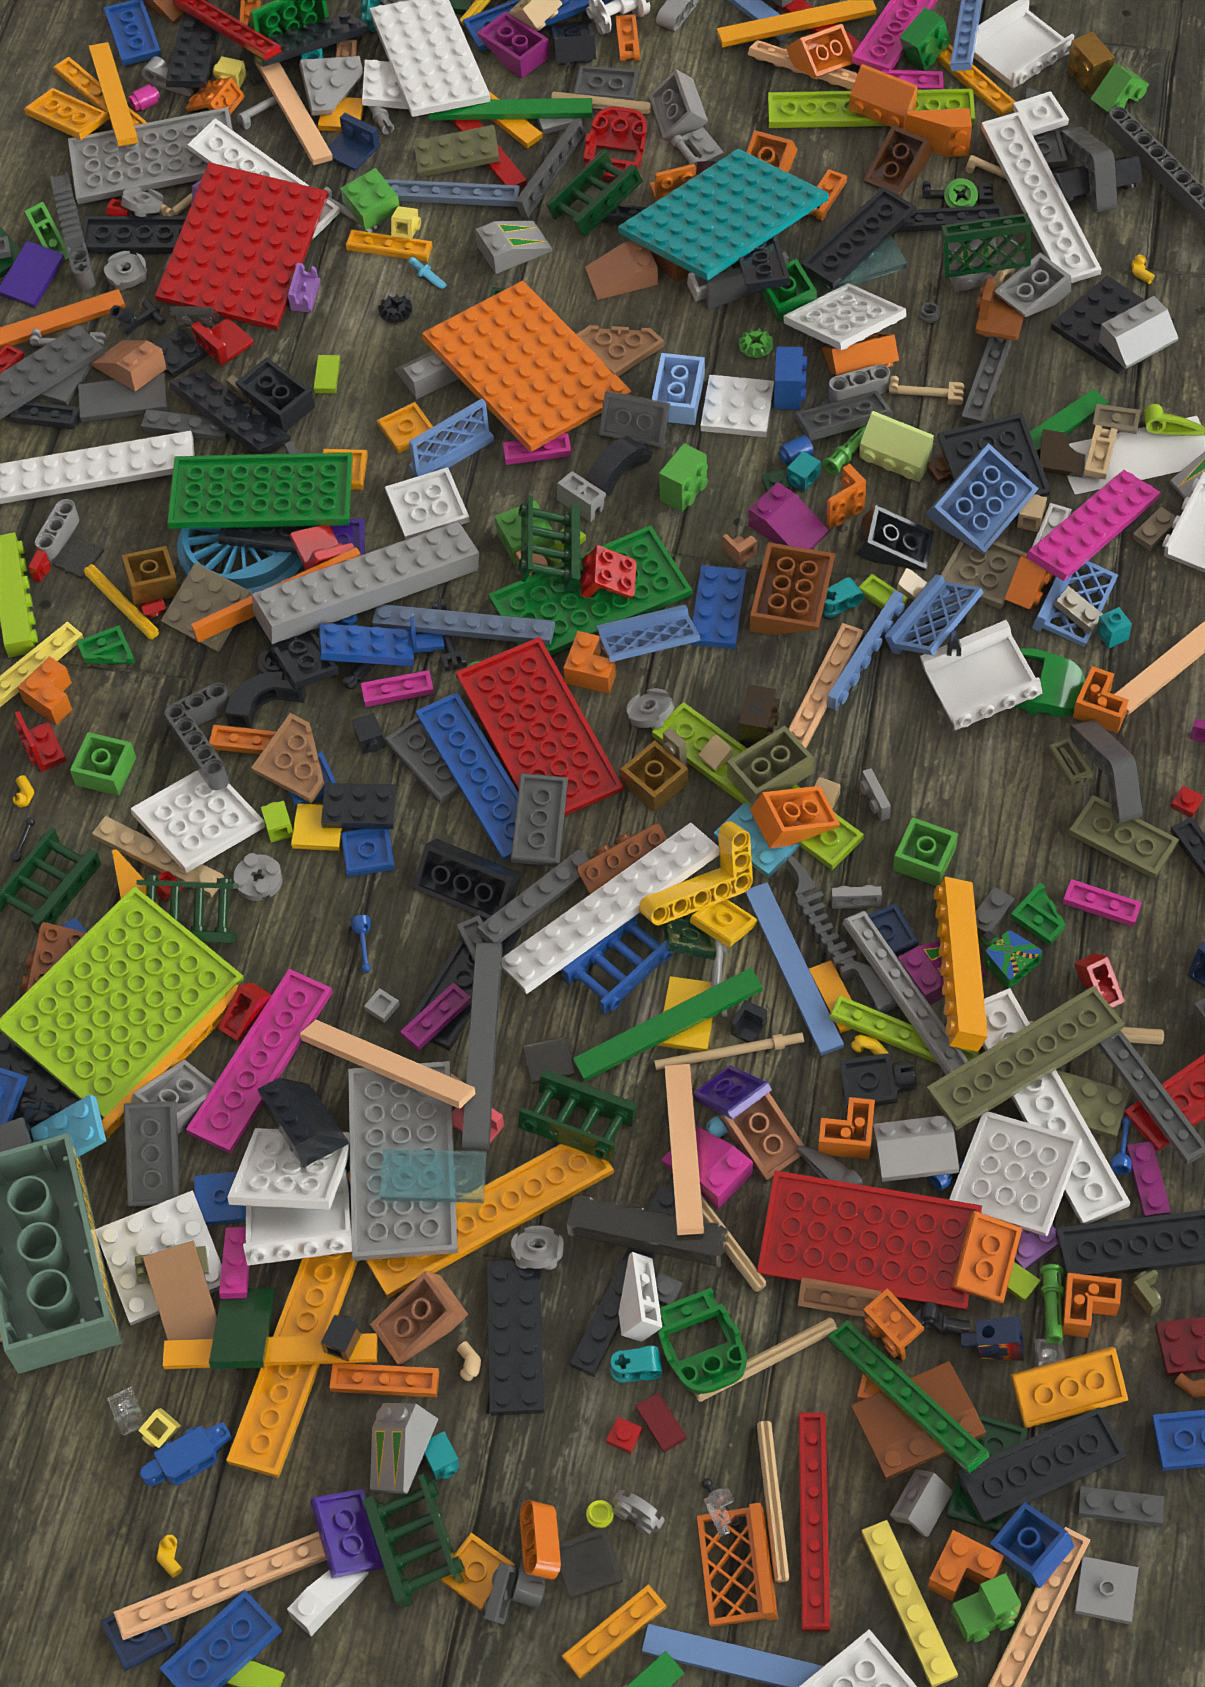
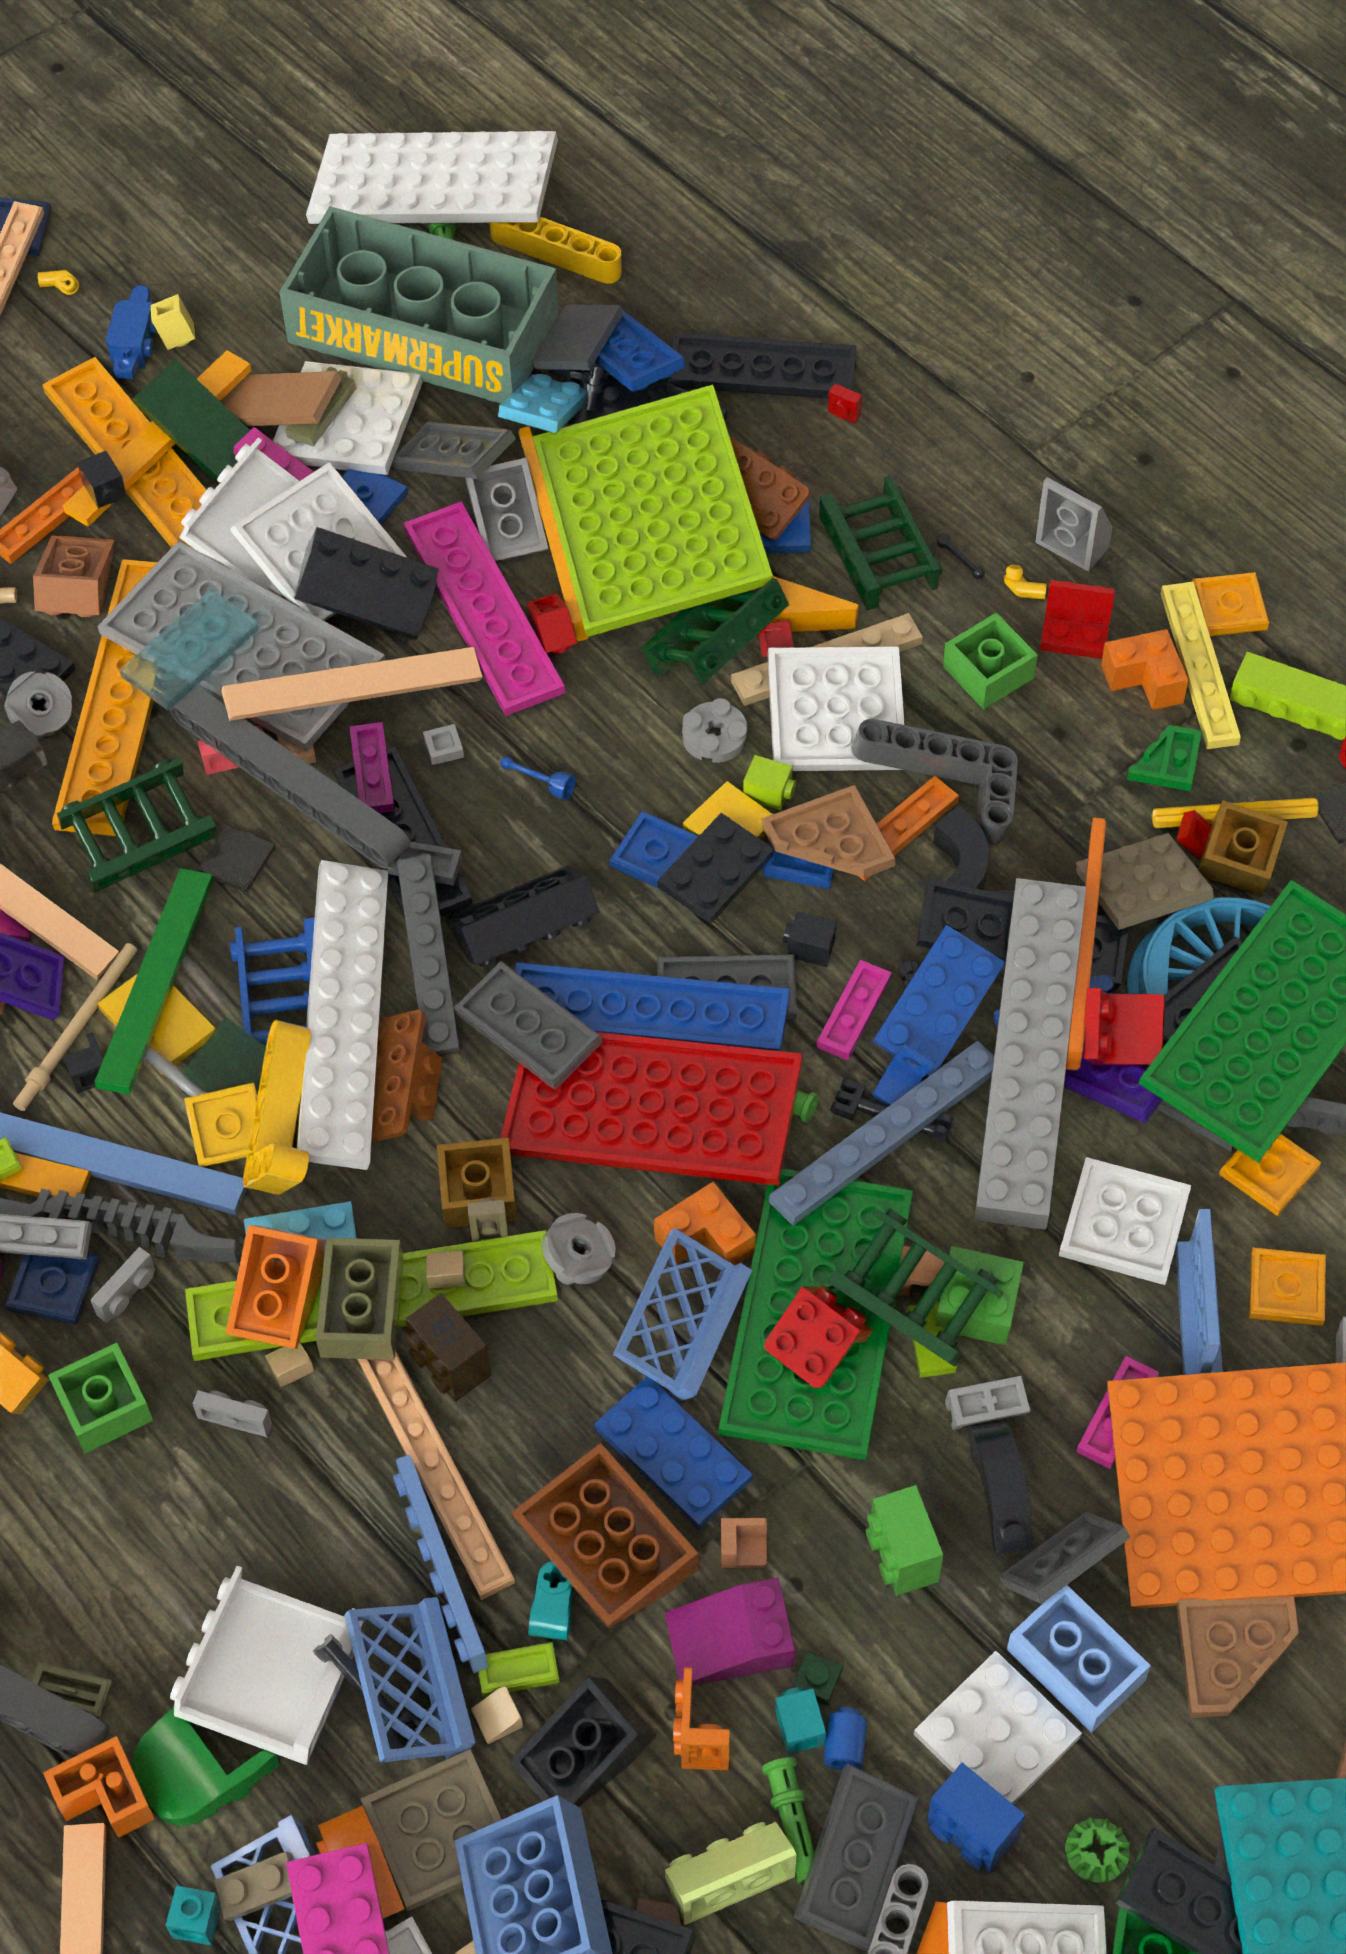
camera: 125 degrees right, 0 degrees up
clear bracket [107,1387,146,1435] -> none

